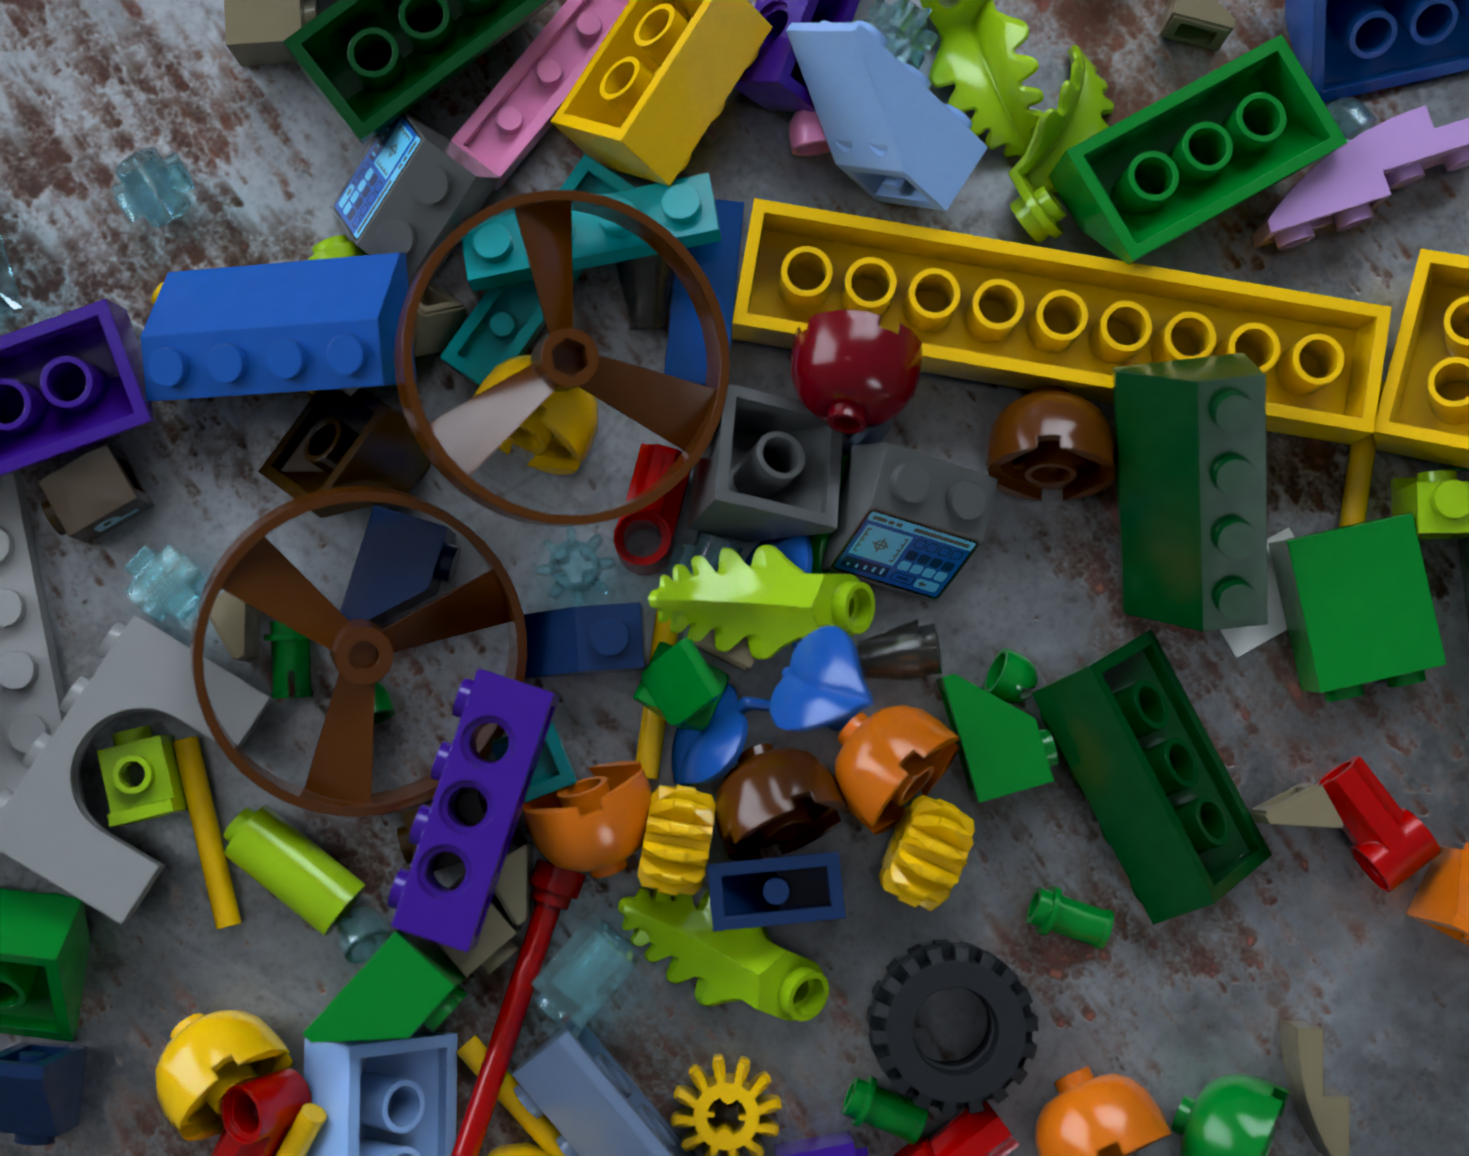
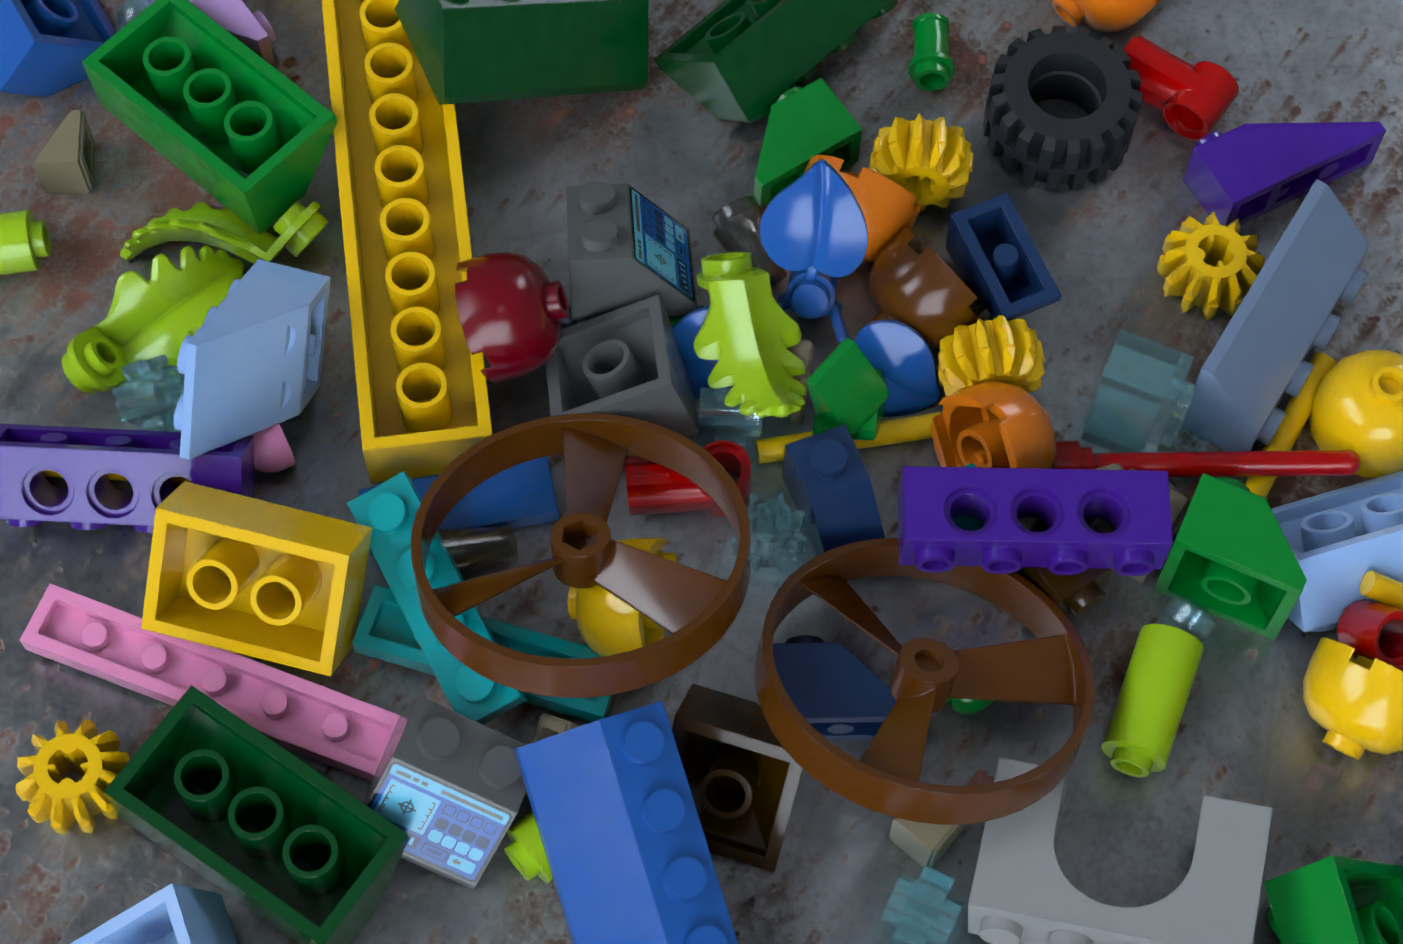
camera: 105 degrees left, 20 degrees down
lime brick [97,726,188,827] -> none
yellow bar [172,736,242,929] -> none
green pin [264,621,313,698] -> none
lime plant [618,887,829,1021] -> none
green pin [841,1076,929,1145] -> none
green hinge [983,647,1038,704] -> none
reddish brown cylinder [986,386,1116,501] -> none

